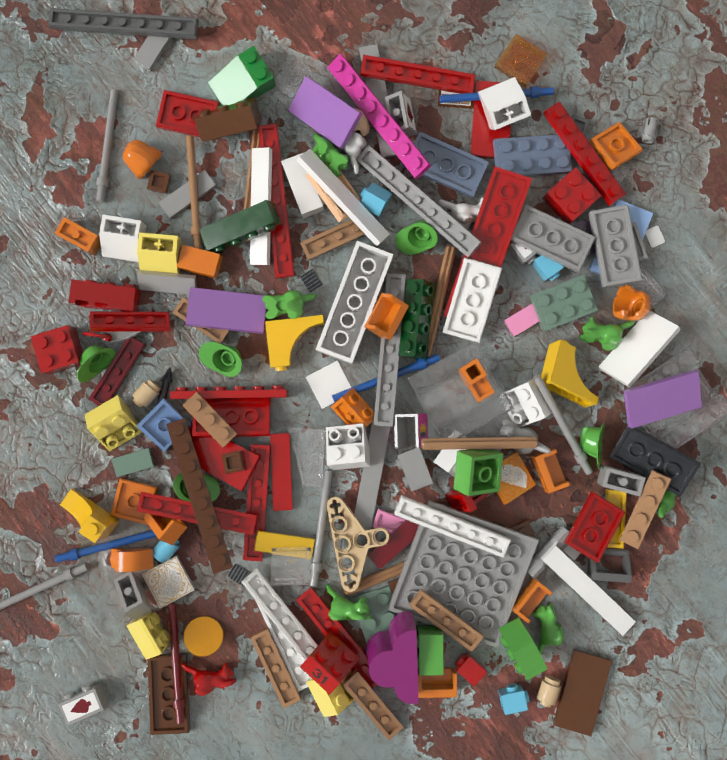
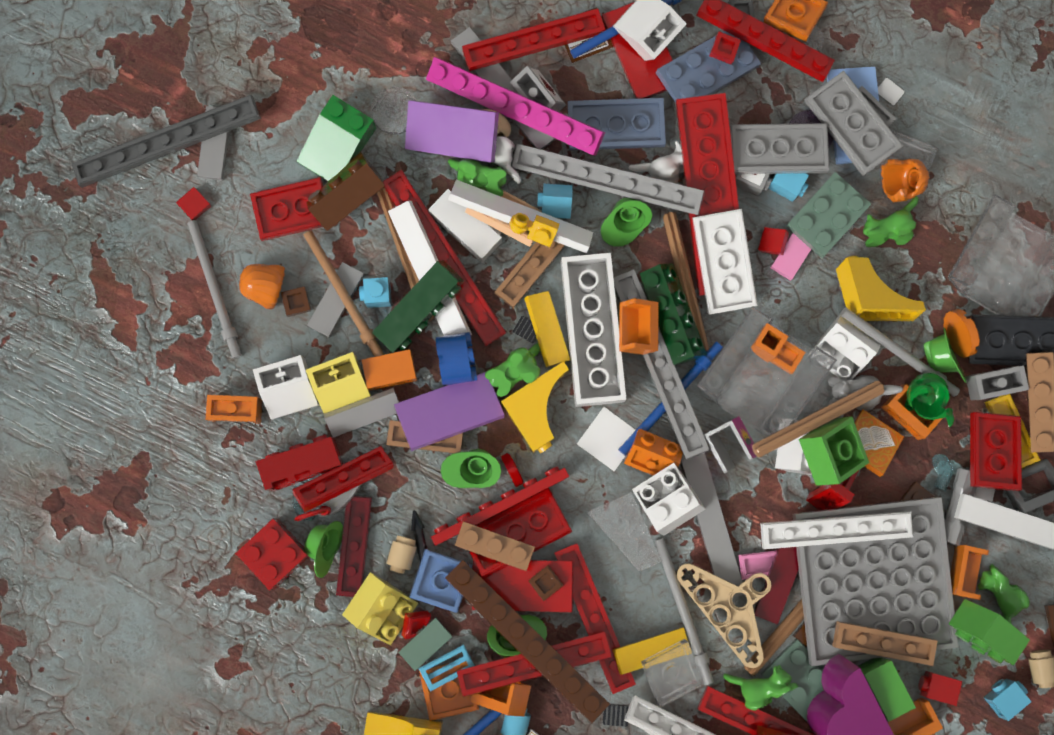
camera: 30 degrees left, 5 degrees down
red tile [270,433,293,511] -> none
light grey brick [395,447,433,492] -> none
red brick [542,167,602,224] -> none
white tile [599,311,681,388] -> none
medium lavender tile [624,370,702,429] -> none
none -> red tile [176,187,211,221]
none -> medium azure brick [359,277,392,308]
none -> red tile [402,610,431,640]
none -> medium azure tile [419,644,475,691]
none -> blue brick [436,332,478,385]
none -> red tile [500,453,524,487]
none -> yellow plate [509,213,560,247]
none -> yellow tile [524,291,570,367]
none -> red plate [709,31,741,65]
none -> red tile [758,227,789,255]
none -> green hair [905,373,954,427]
none -> clear light blue arm [932,454,954,491]
none -> orange tile [943,309,980,358]

